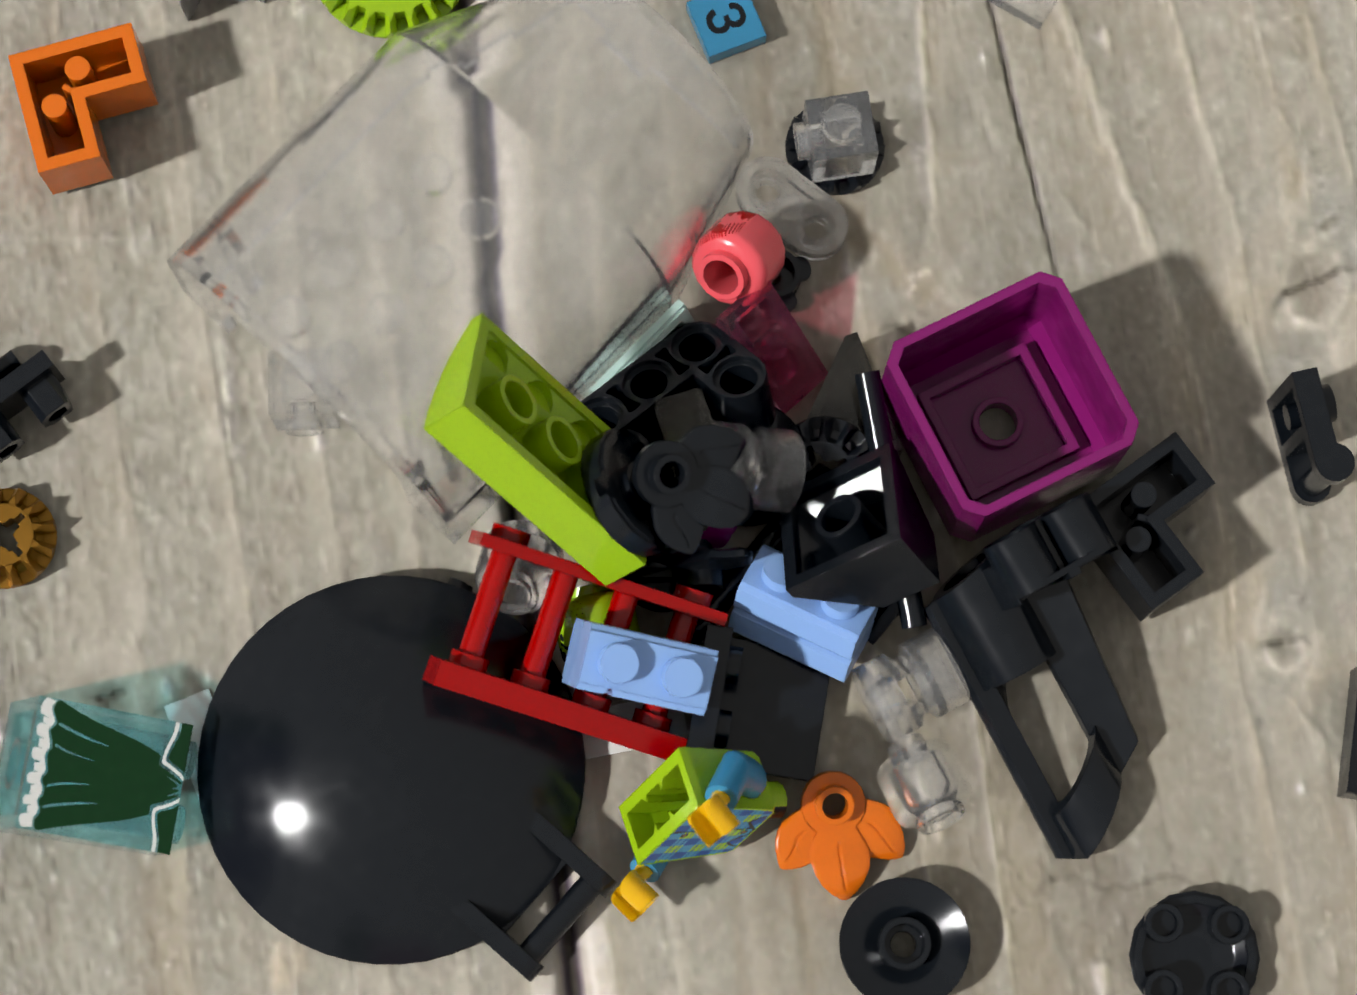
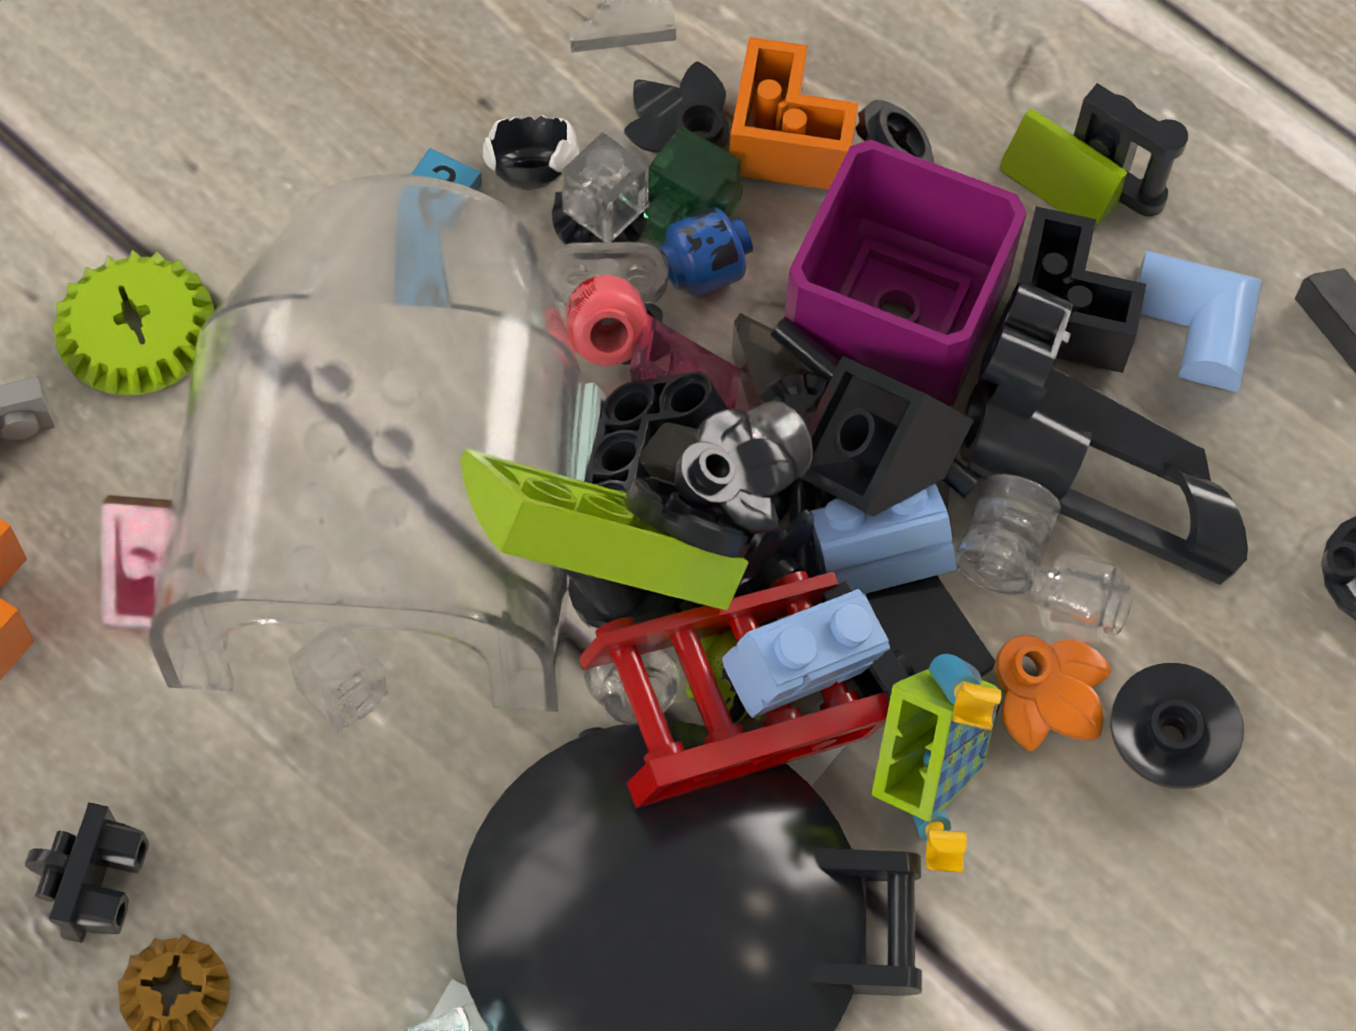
camera: 40 degrees left, 15 degrees down
none -> clear pink slope [102,495,183,630]
none -> black hair [483,115,580,191]
none -> black plate [624,61,729,158]
none -> clear green brick [644,126,743,246]
none -> blue head [658,208,753,296]
none -> orange brick [728,37,859,190]
none -> black gear [855,100,934,163]
none -> lime slope [999,108,1128,230]
none -> light blue brick [1137,250,1263,393]

